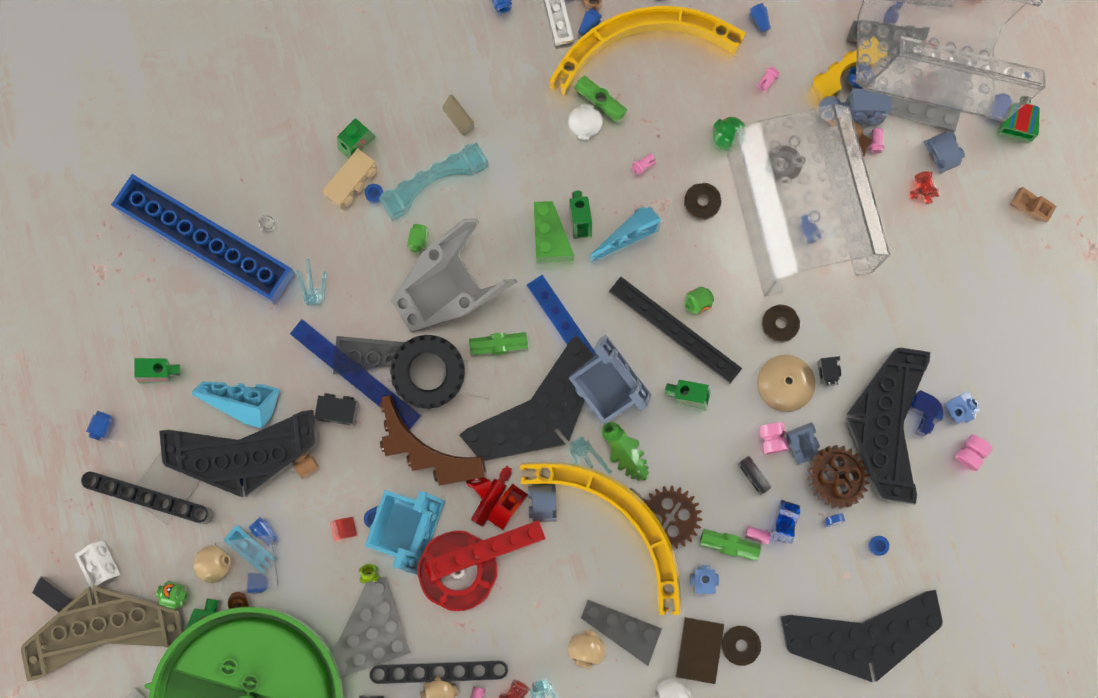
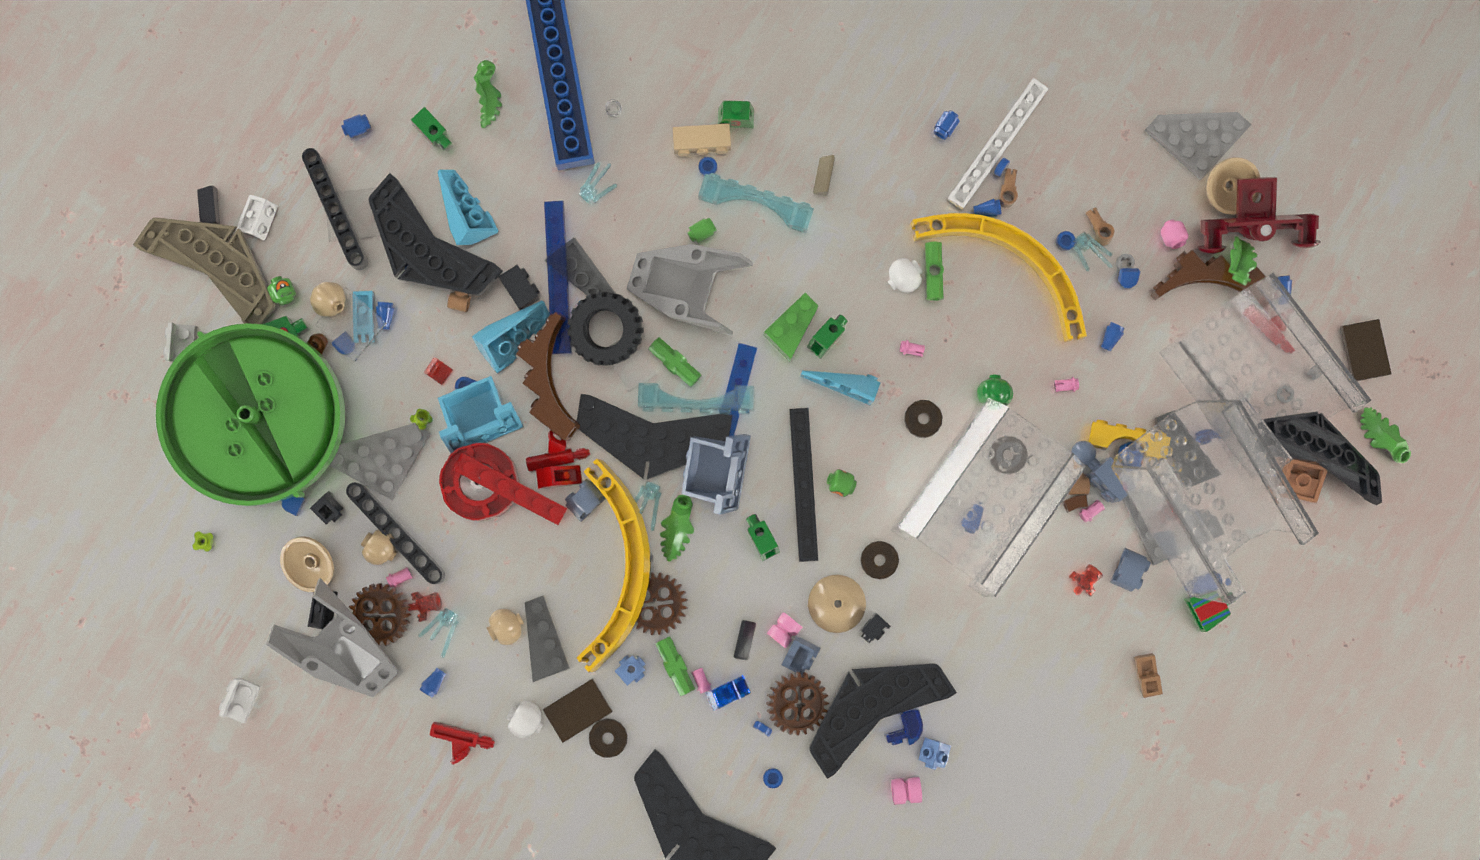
camera: 40 degrees right, 5 degrees up
none -> medium azure wedge [472,301,550,373]
none -> bright green plant [473,60,502,128]
none -> clear light blue arch [638,383,755,414]

